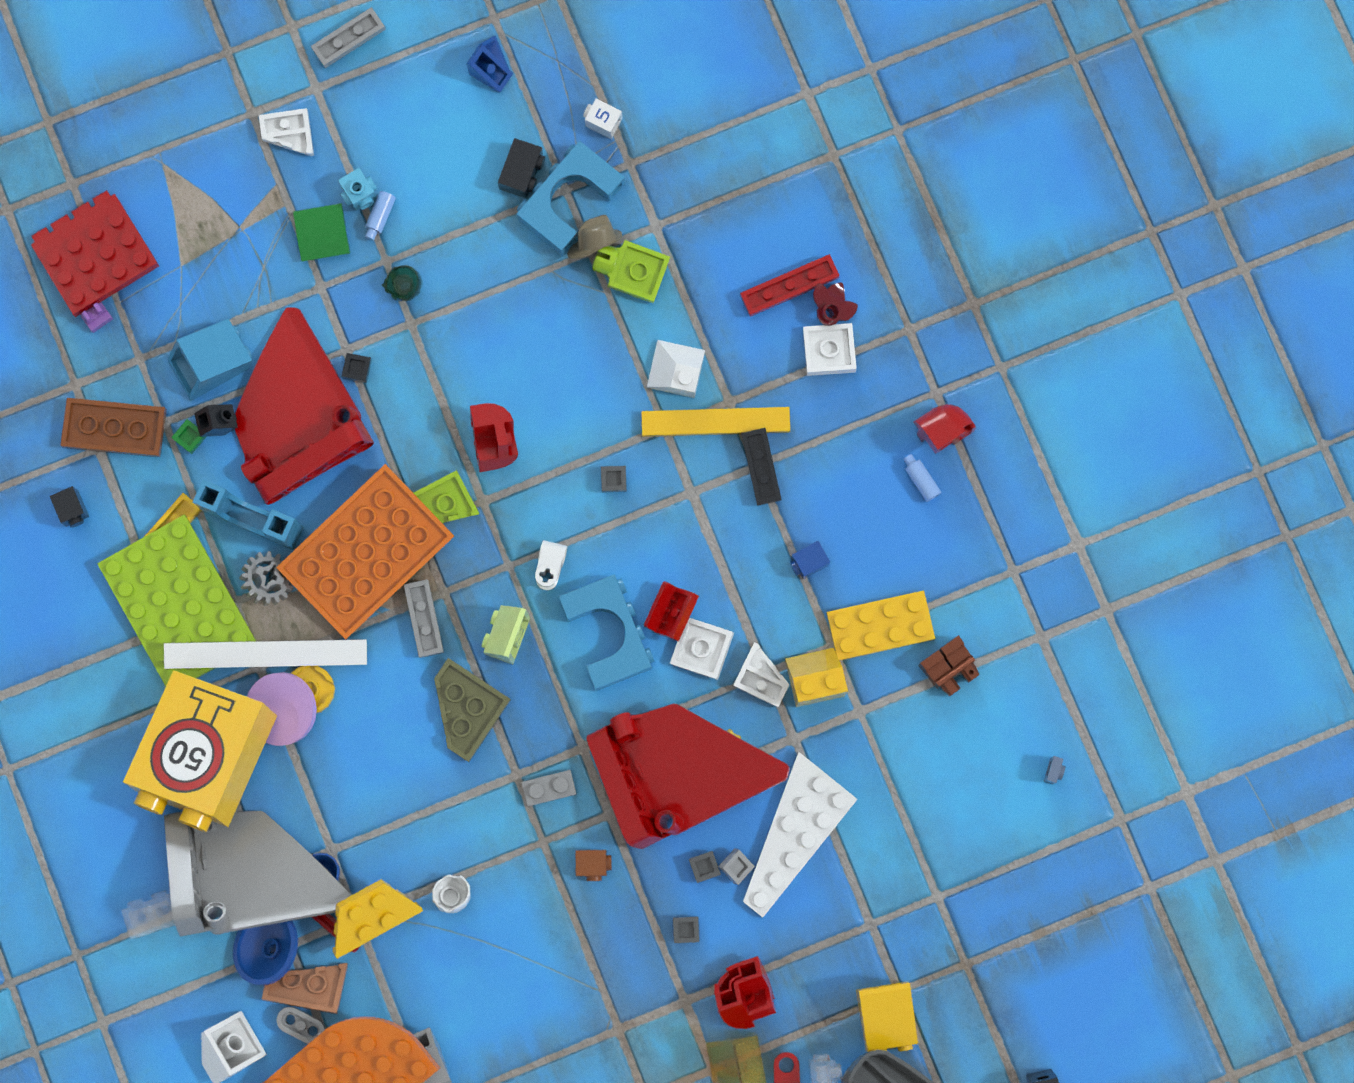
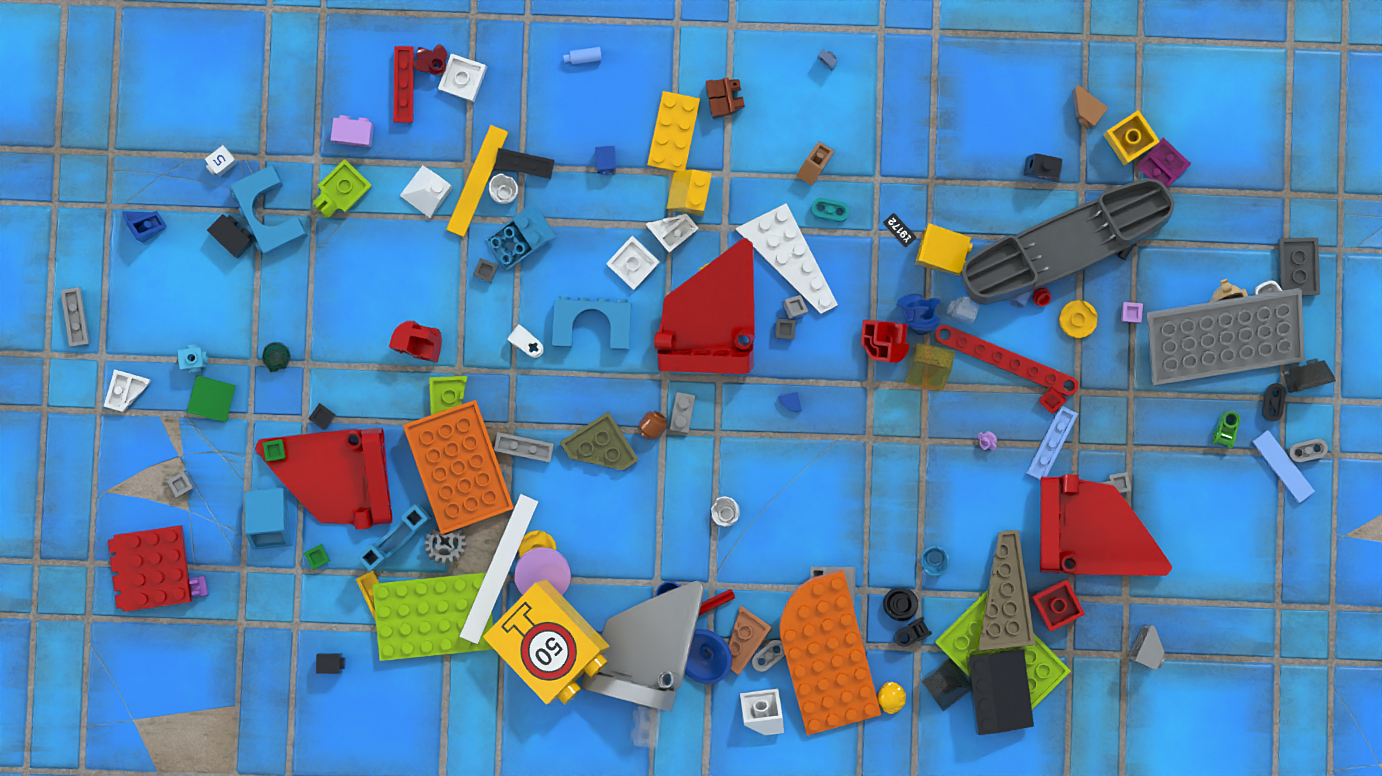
camera: 70 degrees left, 5 degrees up
dark orange plate [60,398,167,457] -> none
black brick [194,404,238,437] -> none
yellow wing [332,879,423,959] -> none
light blue cylinder [365,191,396,241] -> none
yellowish green slope [481,605,530,665] -> none
dark tan piece [567,215,622,259] -> none
dark orange brick [575,850,612,881] -> none
red bracket [644,581,699,641] -> none
dark grey plate [673,917,699,943] -> none
red brick [913,404,976,454] -> none
none -> light grey plate [167,471,194,498]
none -> green plate [263,439,286,462]
none -> lavender brick [331,115,374,148]
none -> dark azure slope [485,206,557,271]
none -> white hair [489,174,518,204]
none -> dark orange head [639,411,667,440]
none -> blue tile [779,392,802,412]
none -> medium nougat slope [796,141,834,186]
none -> teal plate [811,198,849,222]
none -> black sticker [883,213,916,247]
none -> blue helmet [896,294,942,335]

